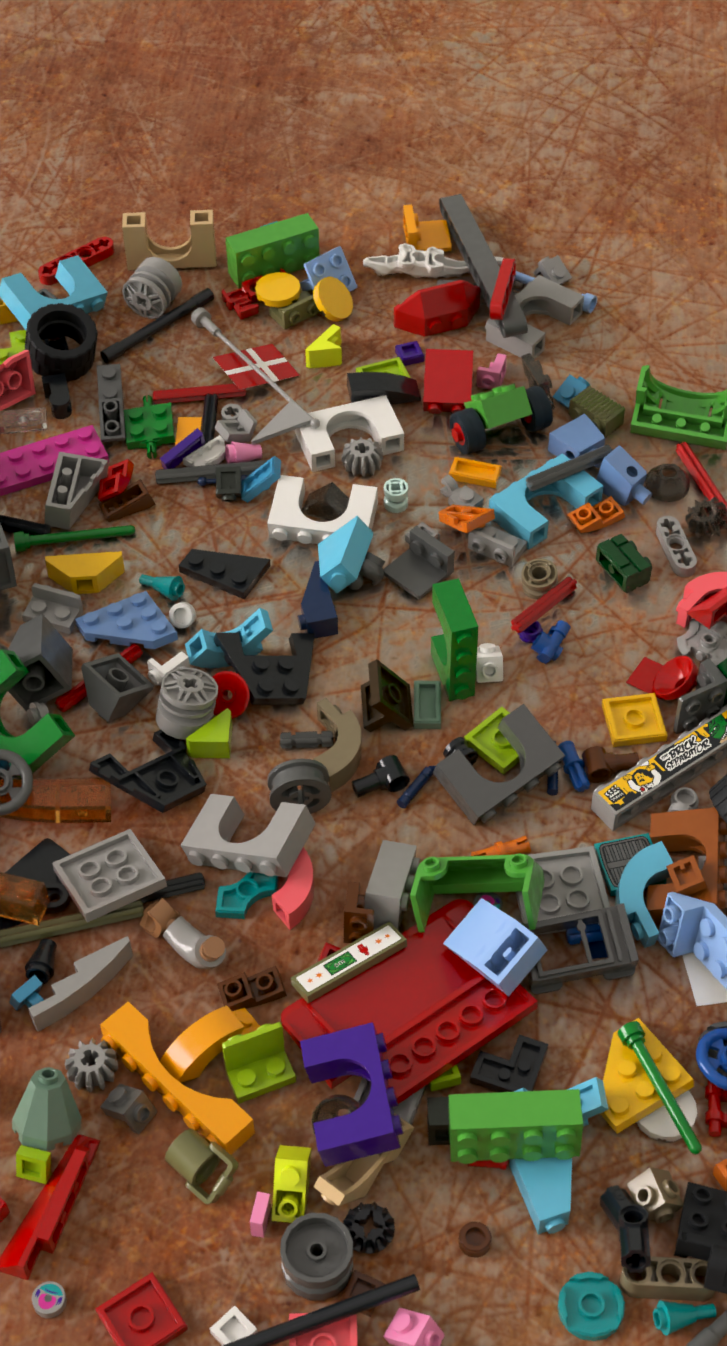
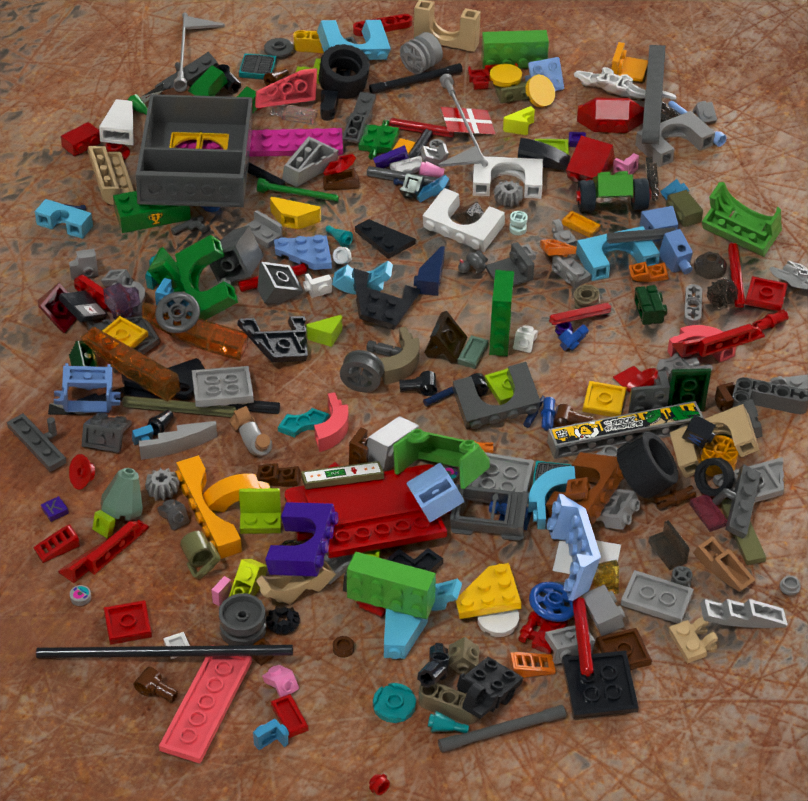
camera: 20 degrees right, 5 degrees down
light grey wheel [155,667,218,740] -> none
light grey arch [180,794,316,877] -> none
red piece [213,671,250,719] -> none
medium azure slope [318,516,373,593] -> none
red beam [490,258,516,320] -> none
green piece [617,1021,702,1154] -> none

